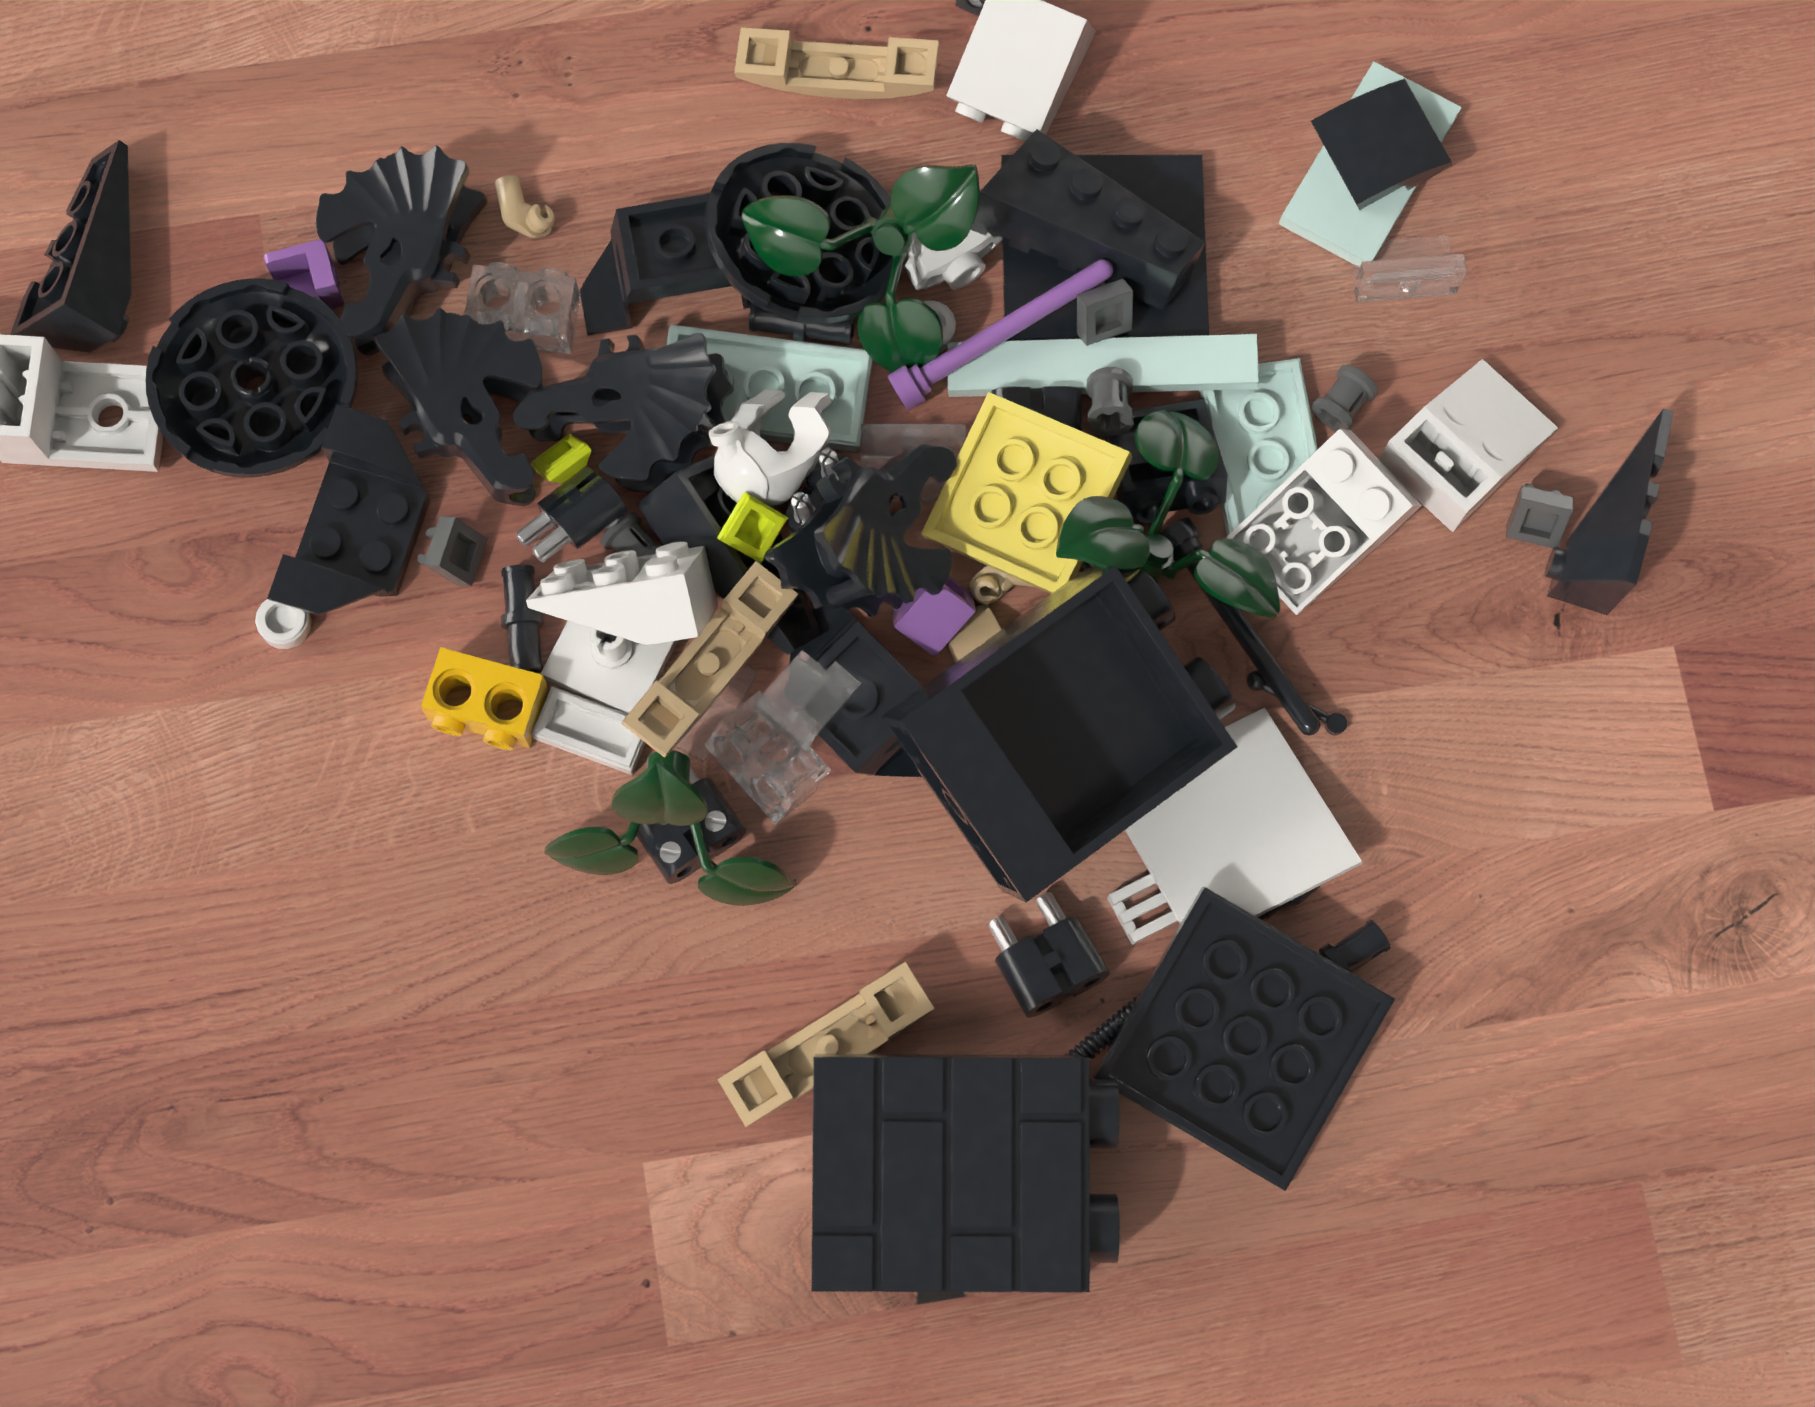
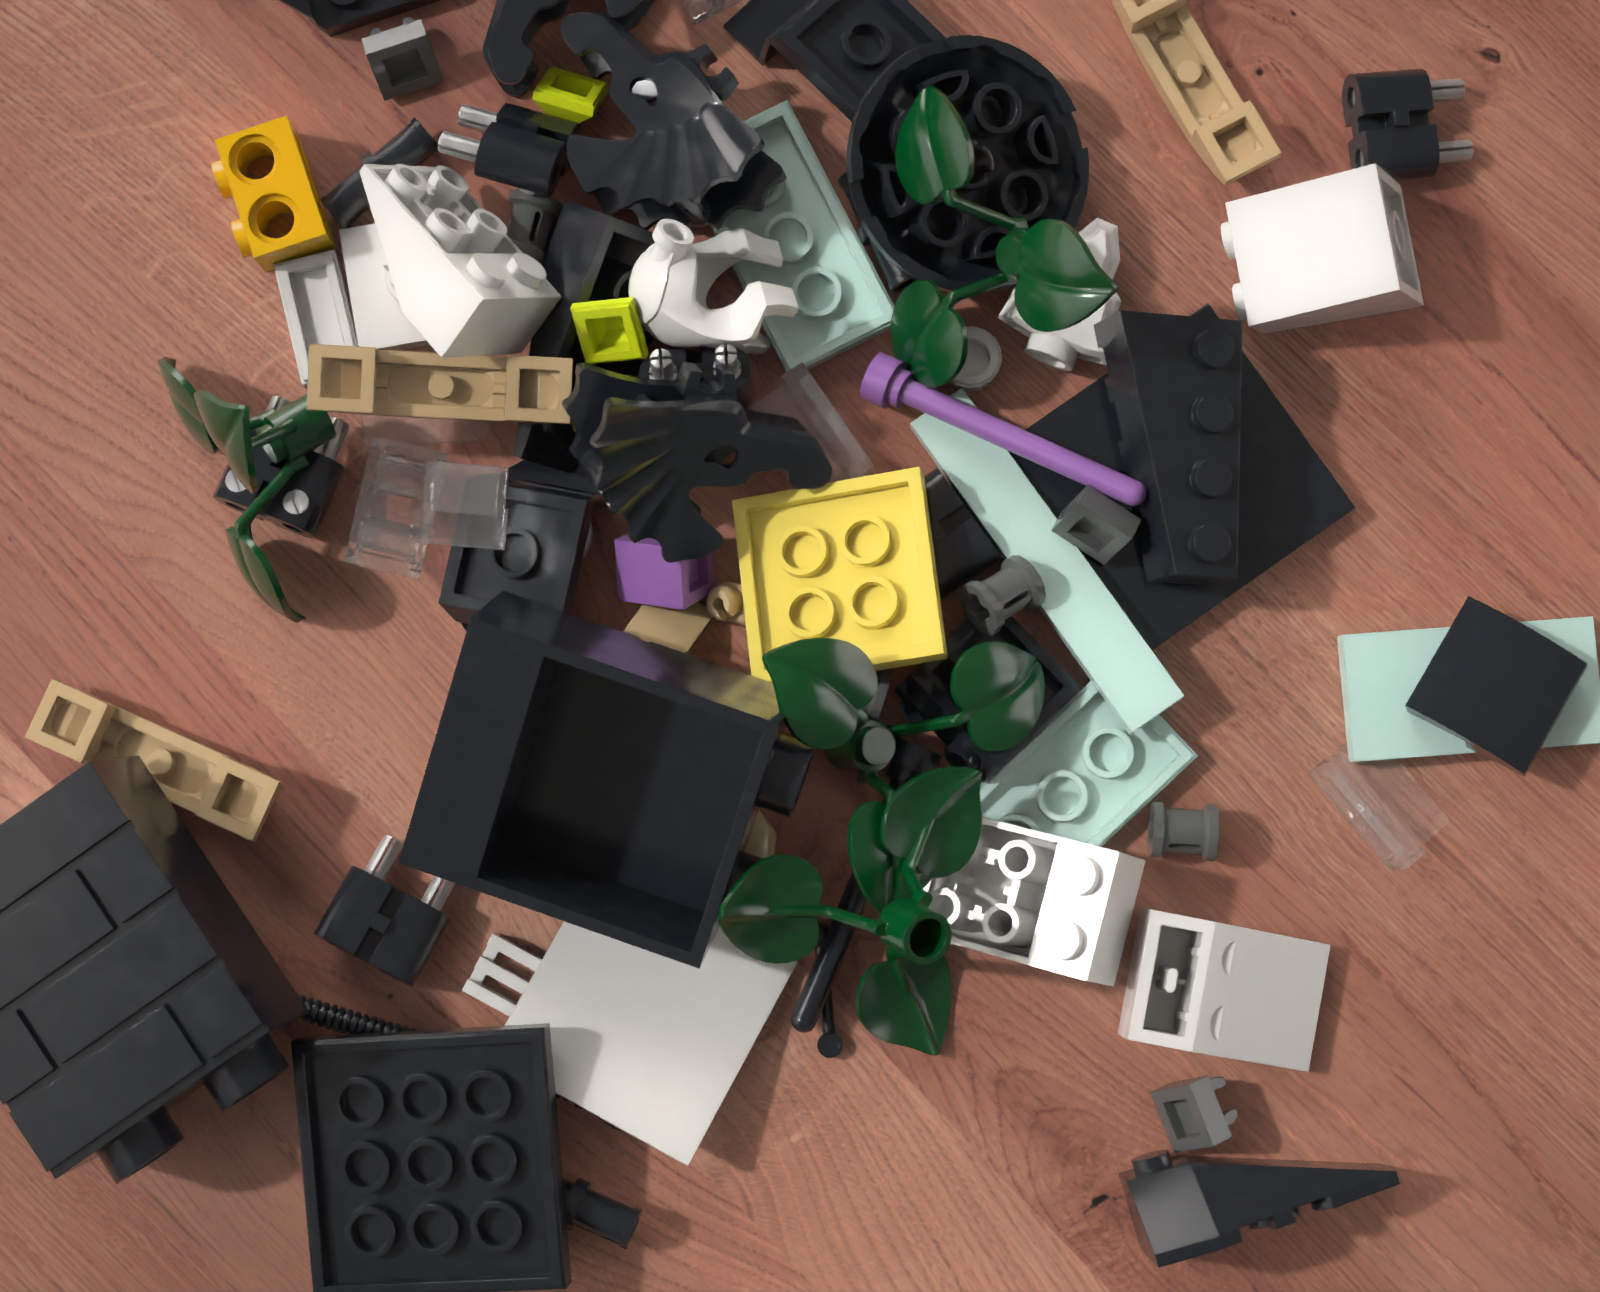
camera: 55 degrees right, 10 degrees up
none -> dark green plant [718,767,982,1056]

